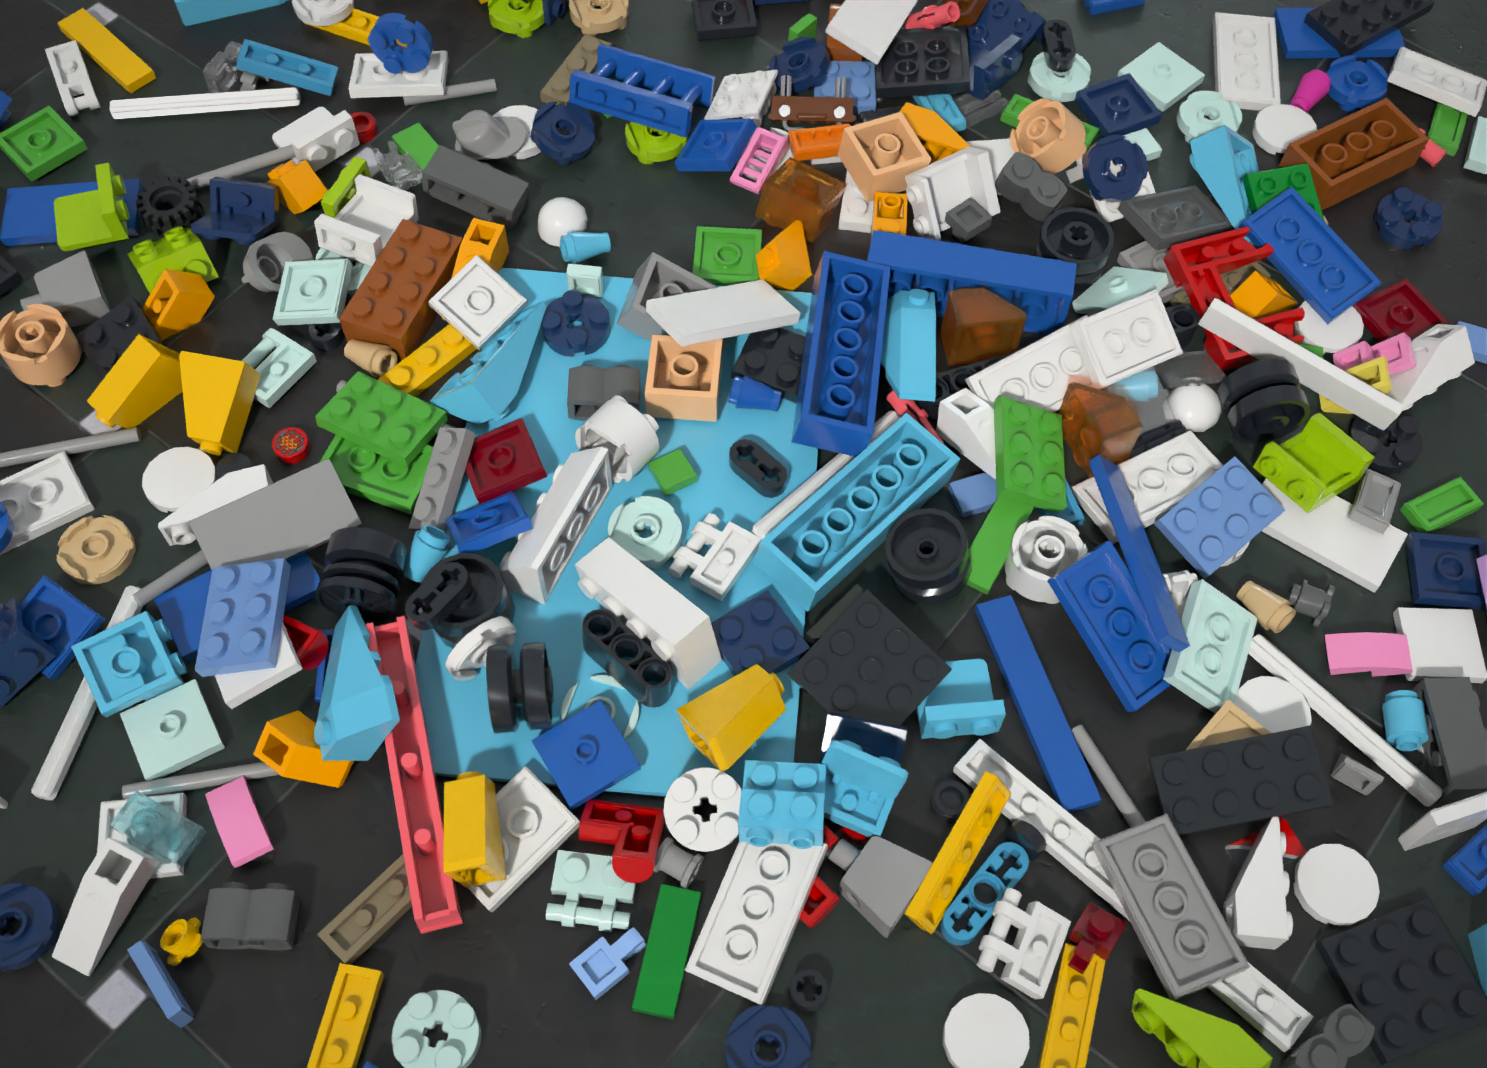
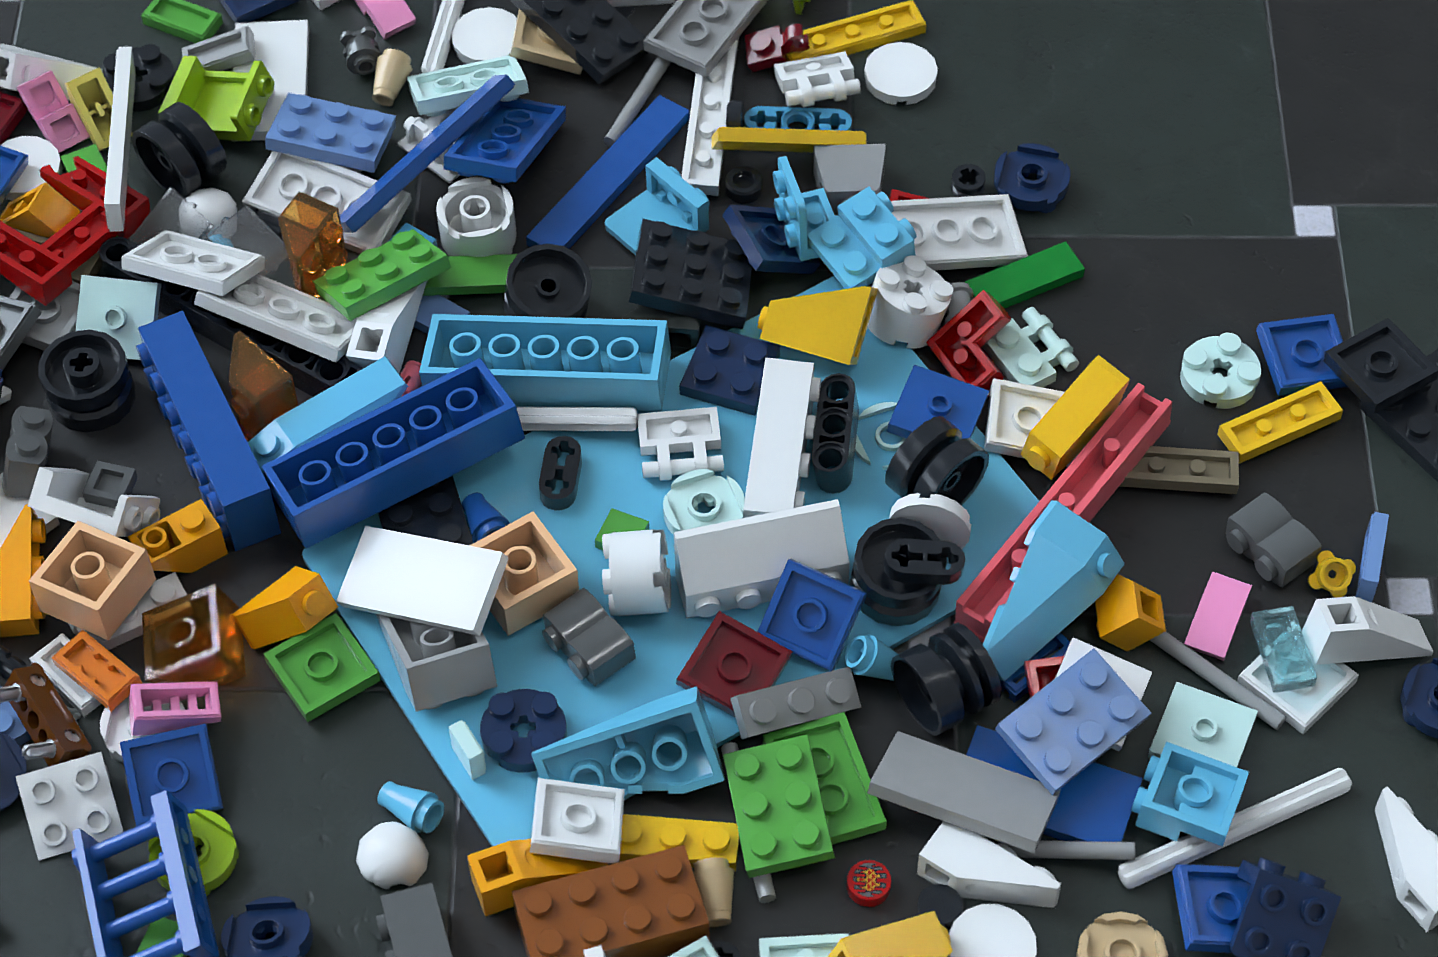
camera: 125 degrees left, 5 degrees down
light blue plate [569,927,646,1000] -> none

